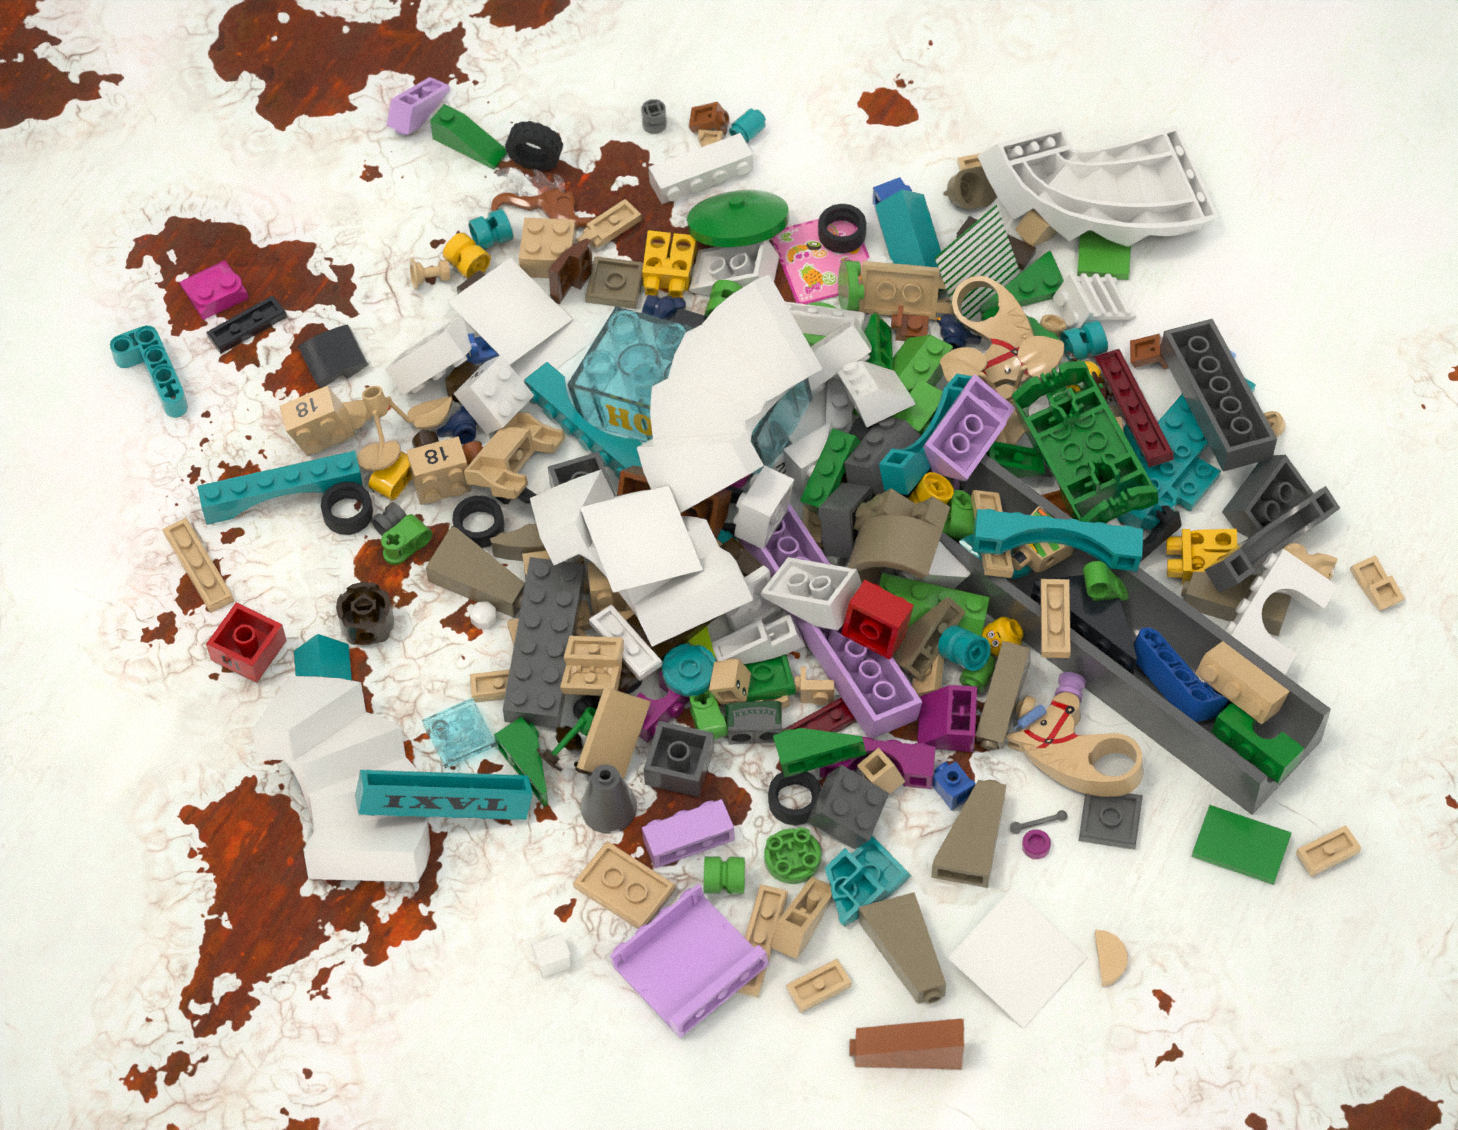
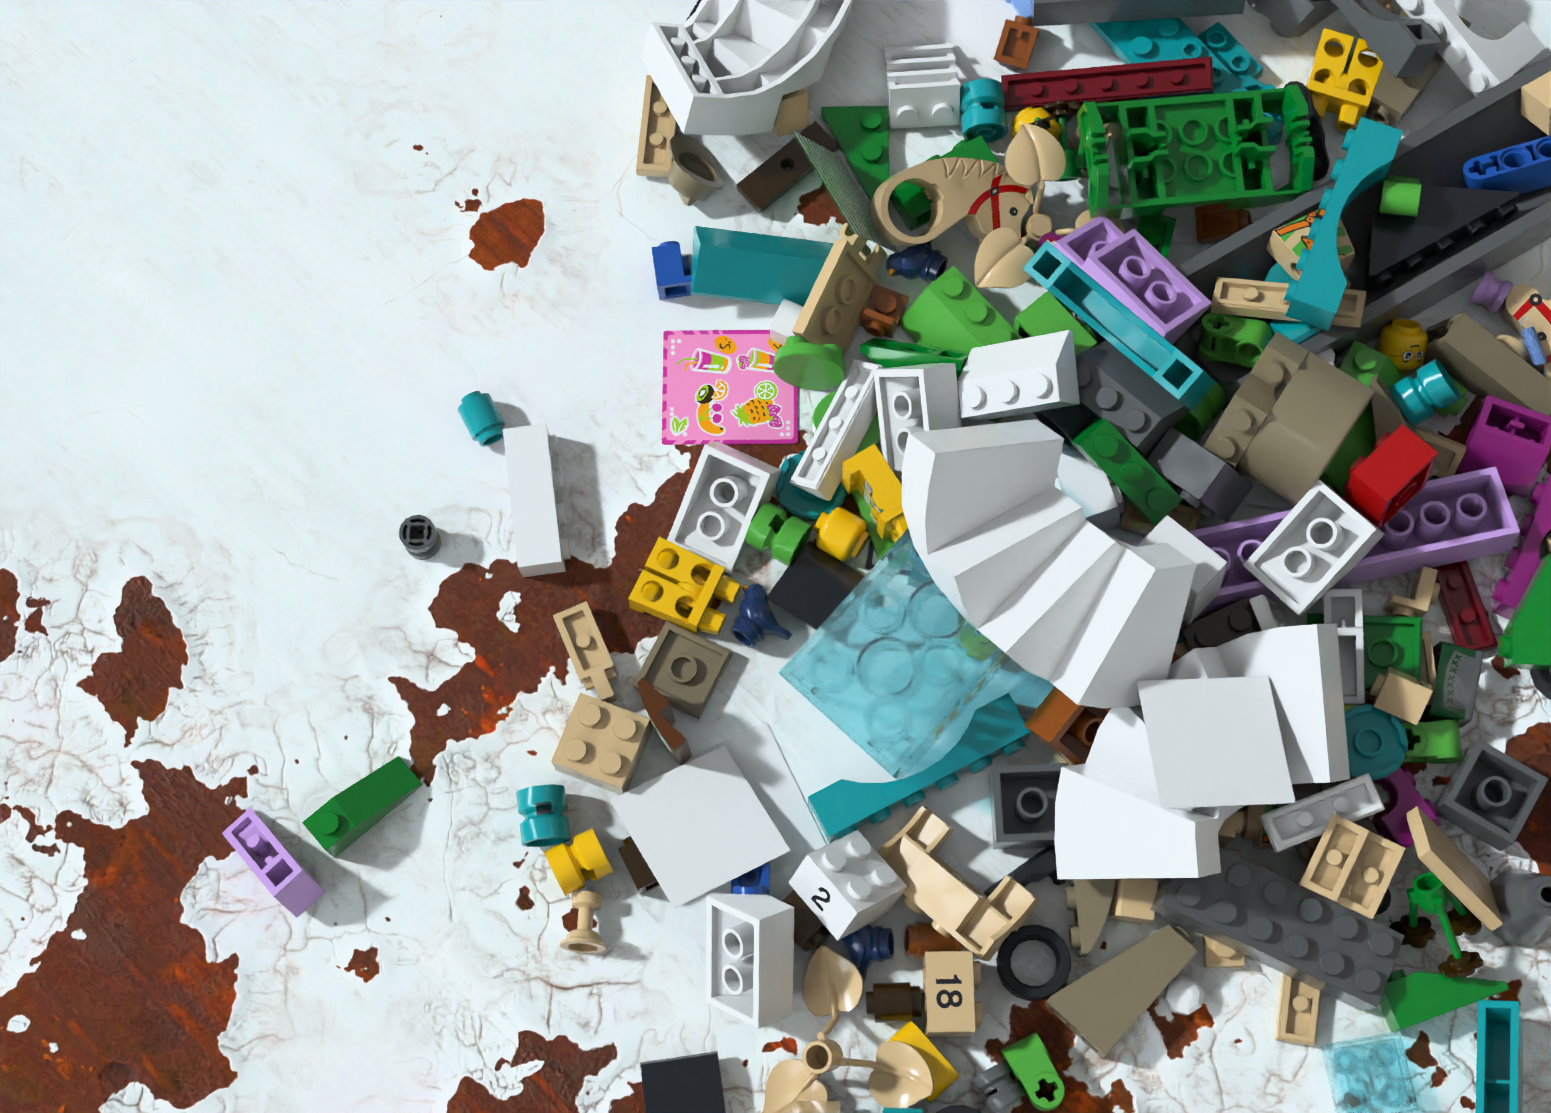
camera: 70 degrees left, 15 degrees up
piece [491,167,591,230] -> none
black tyre [505,121,564,171] -> none
green dish [687,190,790,247] -> none
dark orange bracket [689,101,730,135] -> none
tan tile [698,129,723,147] -> none
black tyre [818,203,867,253] -> none
yellow wheel [907,472,954,504] -> none
tan tile [1040,314,1066,337] -> none
tan plate [1040,579,1070,658] -> none
bright green tile [1077,230,1131,280] -> none

